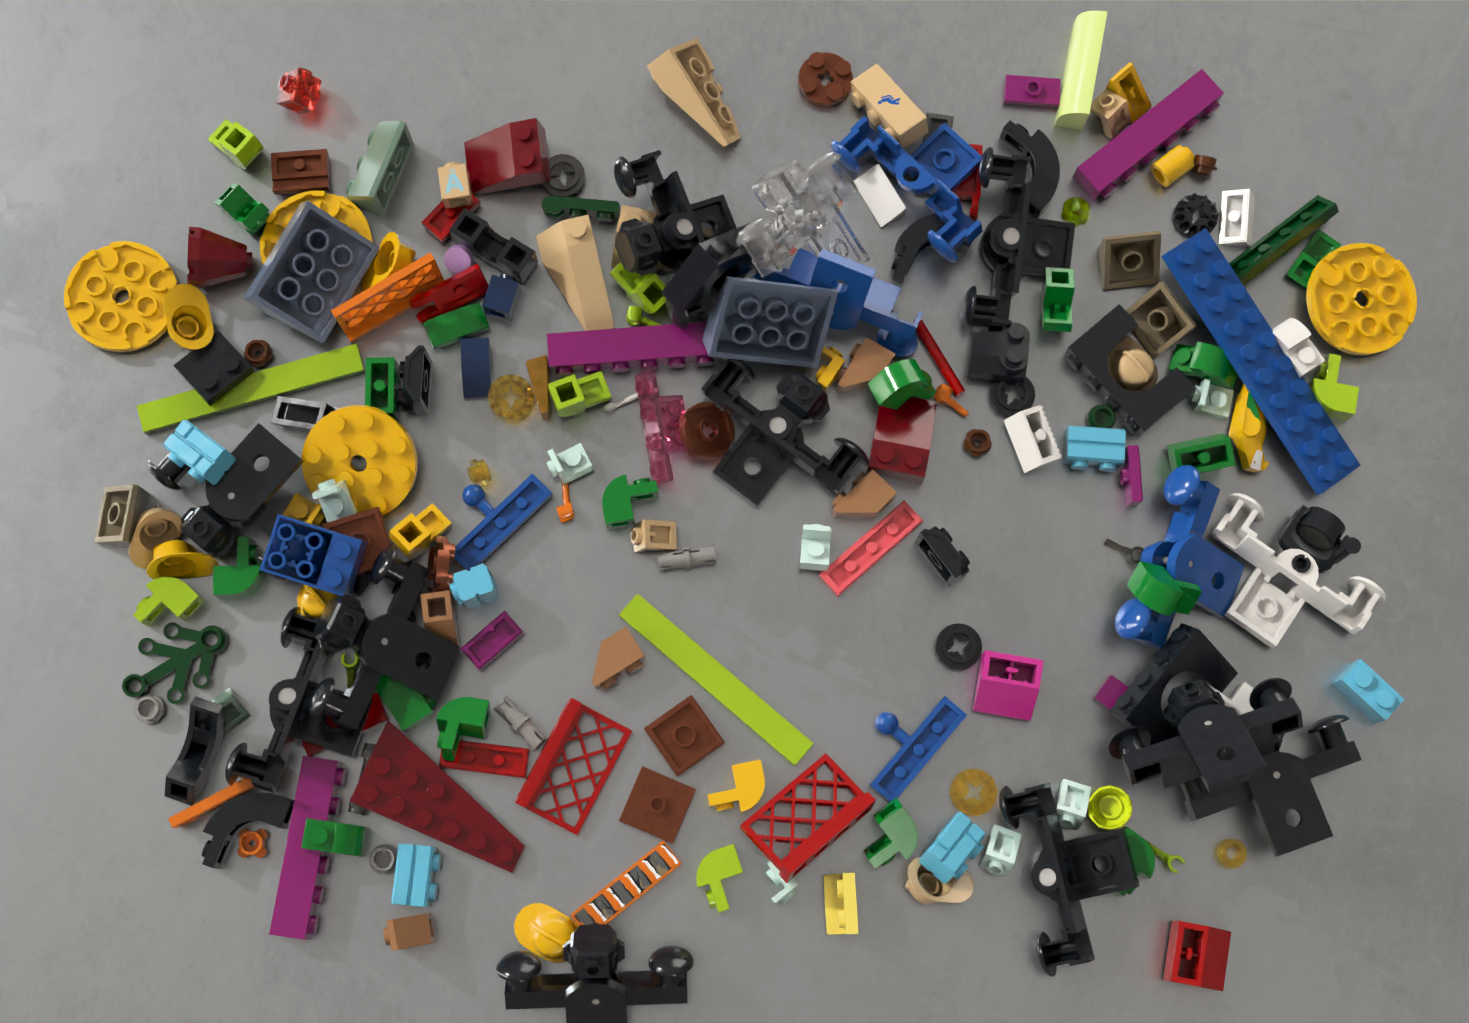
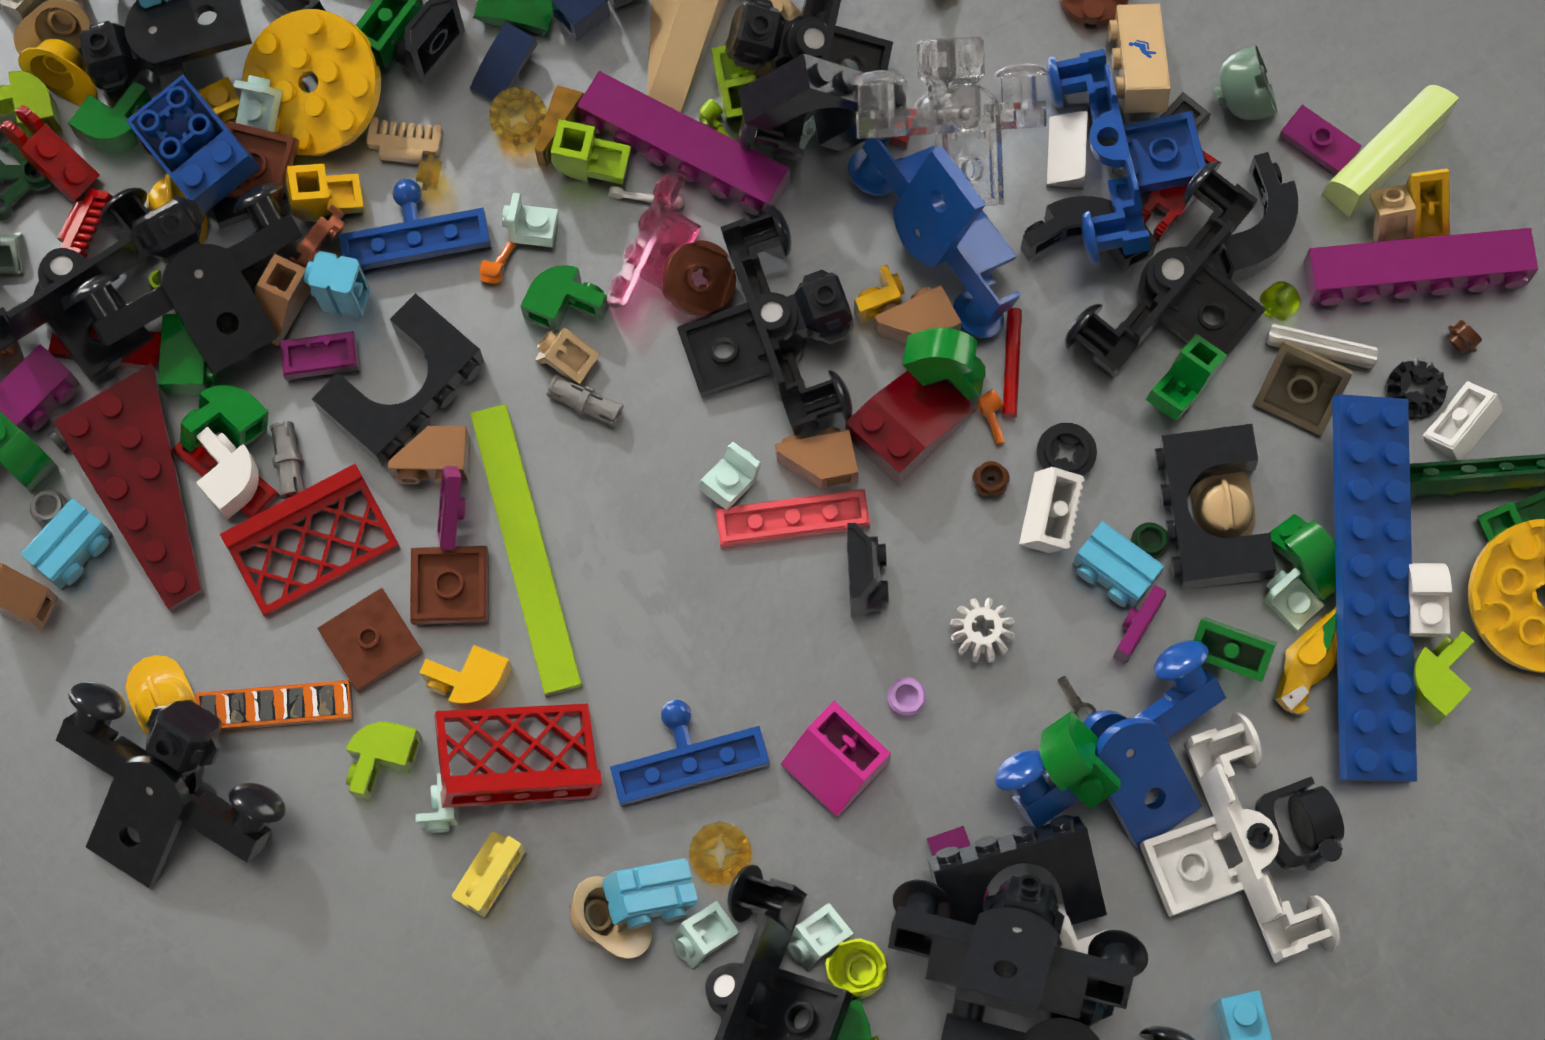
camera: 40 degrees right, 5 degrees down
sand blue slope [702,276,838,368] -> none
green brick [863,797,918,869] -> none
black gear [935,623,982,670] -> none
black slope [967,323,1030,384] -> none
dark tan slope [1126,281,1197,359] -> none
yellow brick [1150,145,1195,187] -> none
none -> red hinge [0,105,100,202]
none -> red piece [57,189,113,258]
none -> white brick [196,427,259,520]
none -> black arch [312,293,484,467]
none -> tan piece [367,117,443,165]
none -> magenta plate [436,466,465,550]
none -> lavender tile [887,677,926,718]
none -> white gear [950,598,1015,663]
none -> sand green cylinder [1214,45,1278,121]
none -> white axle [1267,324,1378,369]

